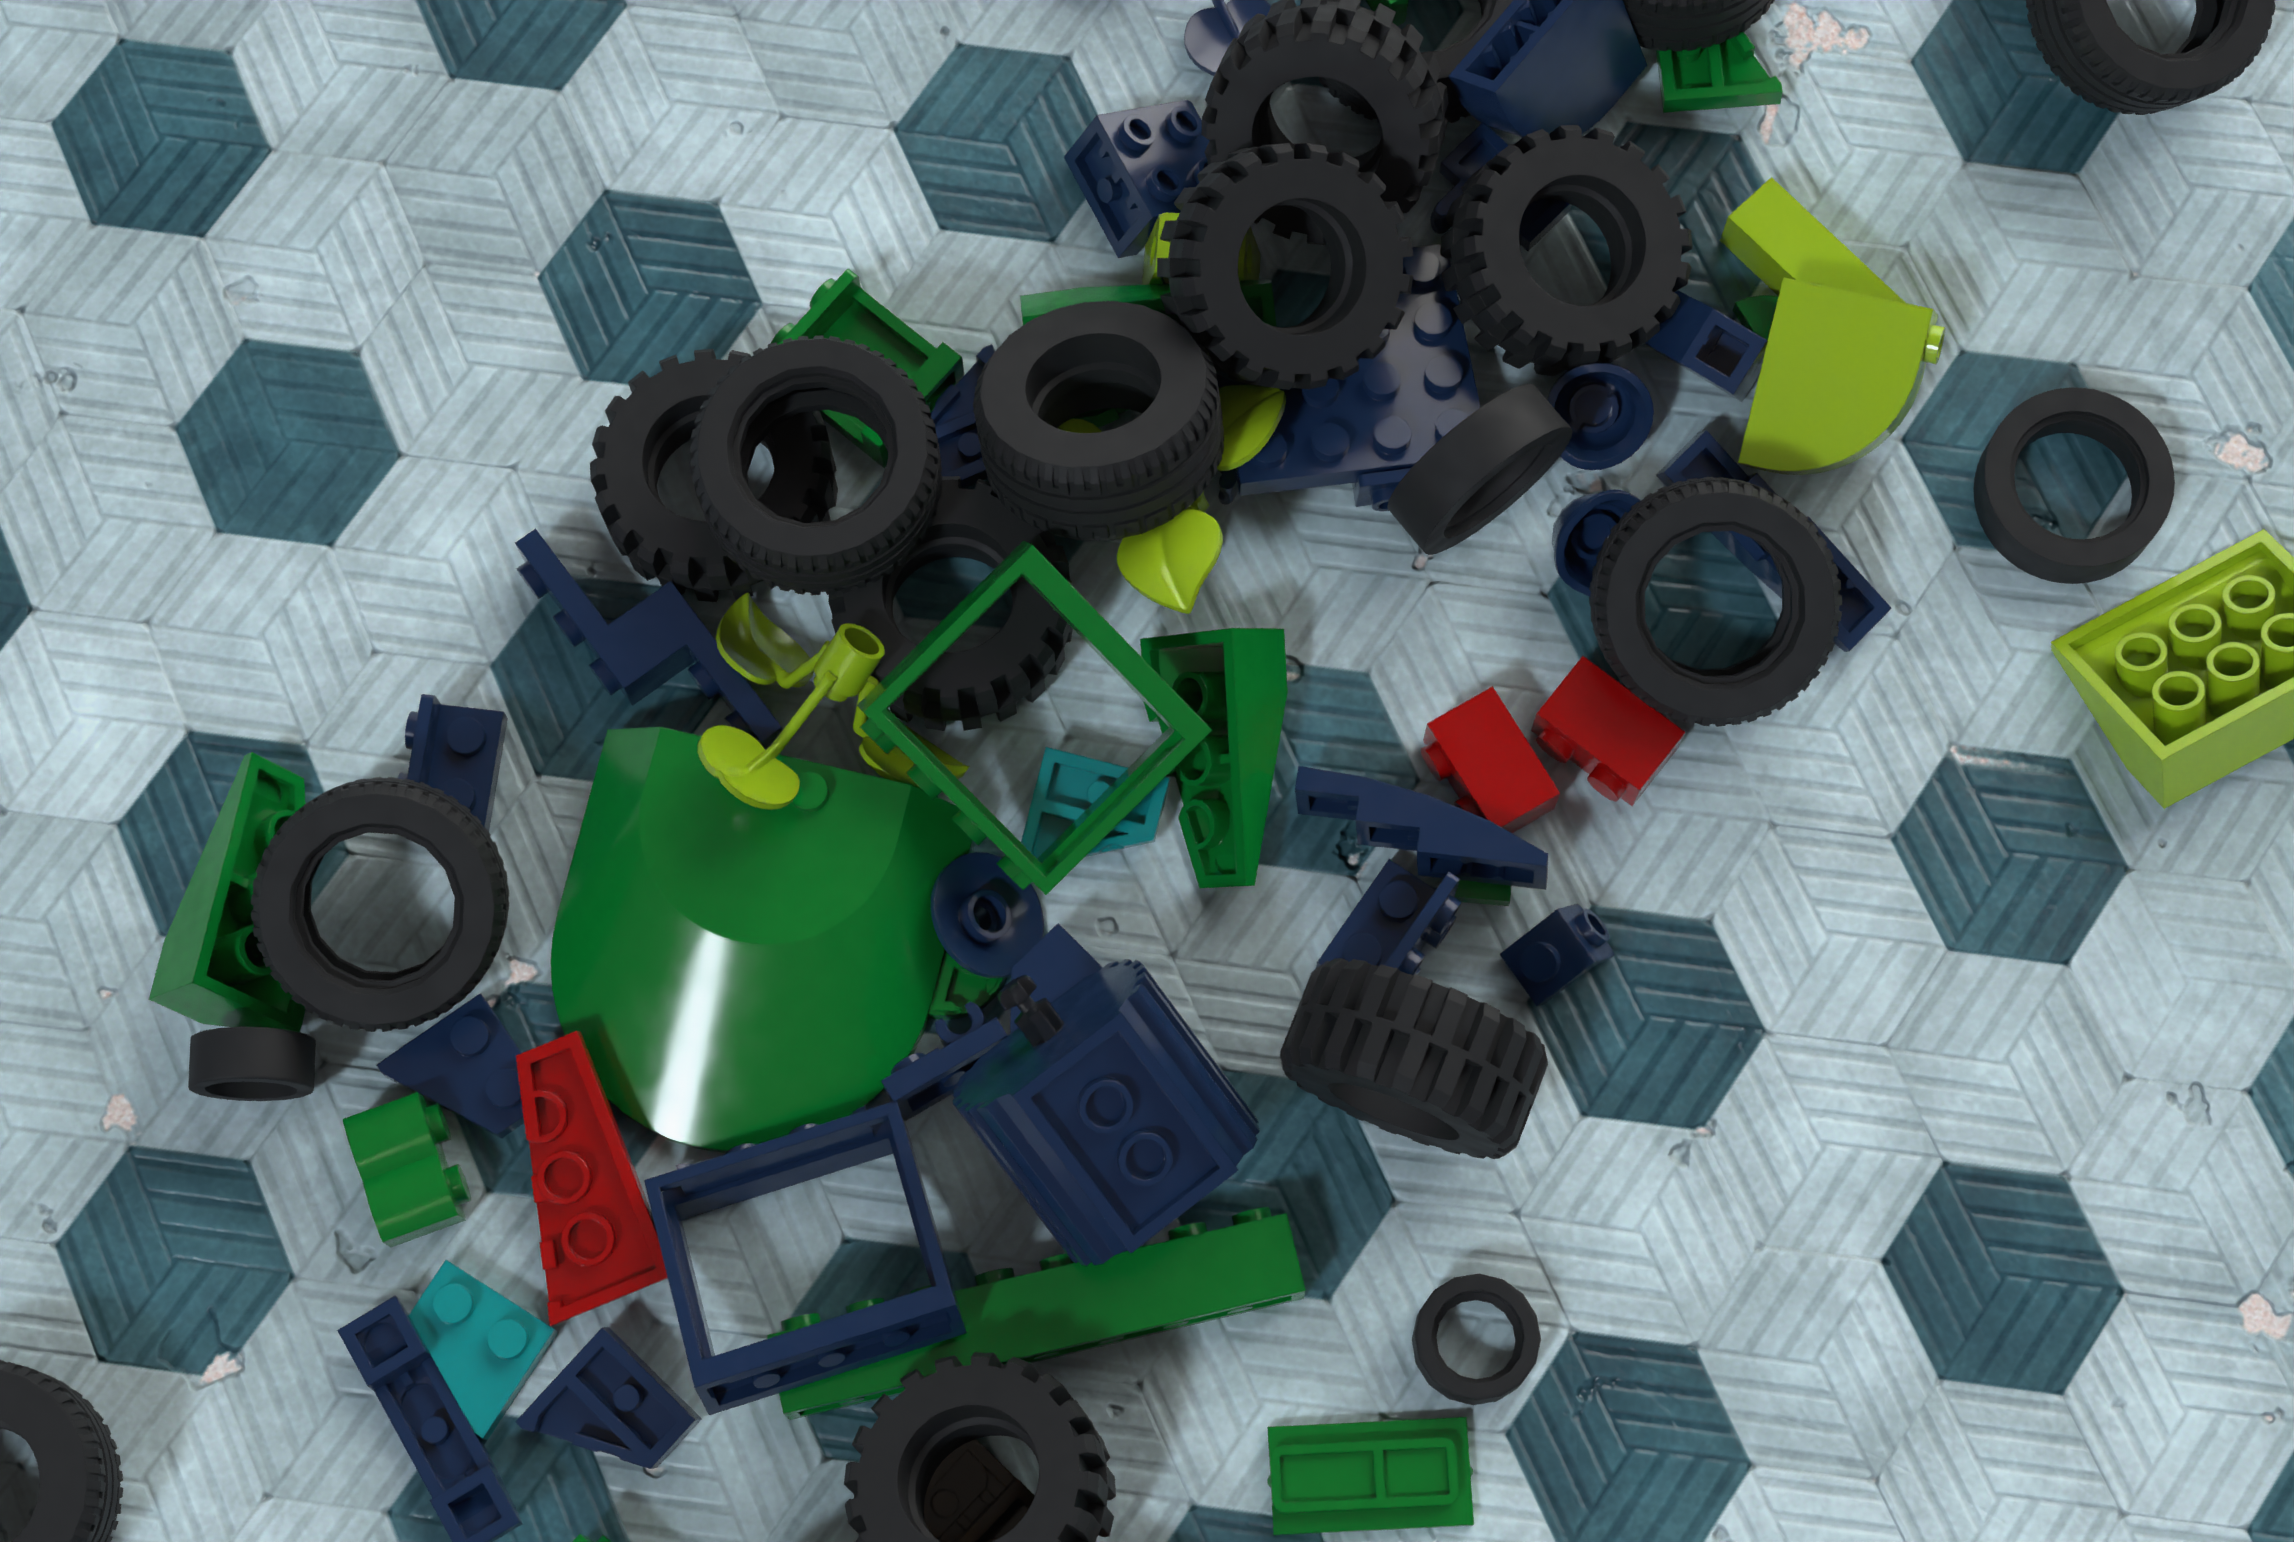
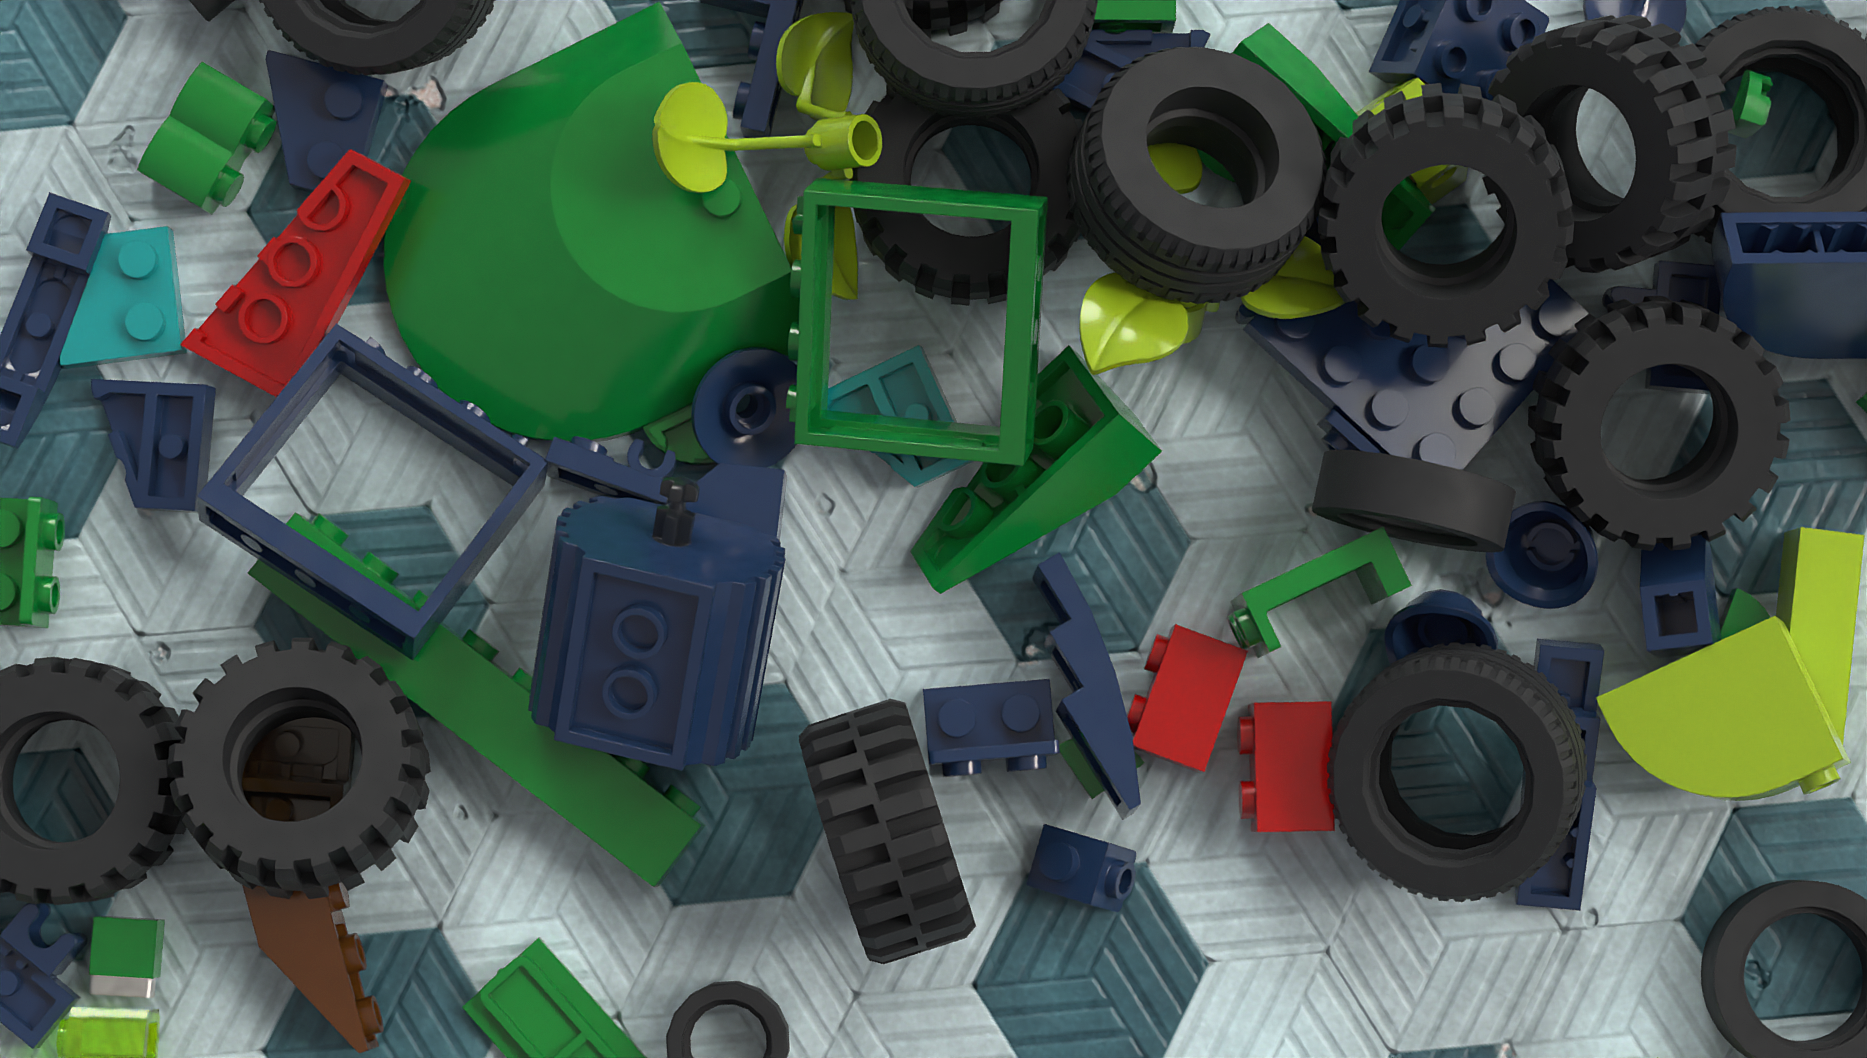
camera: 50 degrees right, 10 degrees up
none -> green panel [1227,526,1412,658]

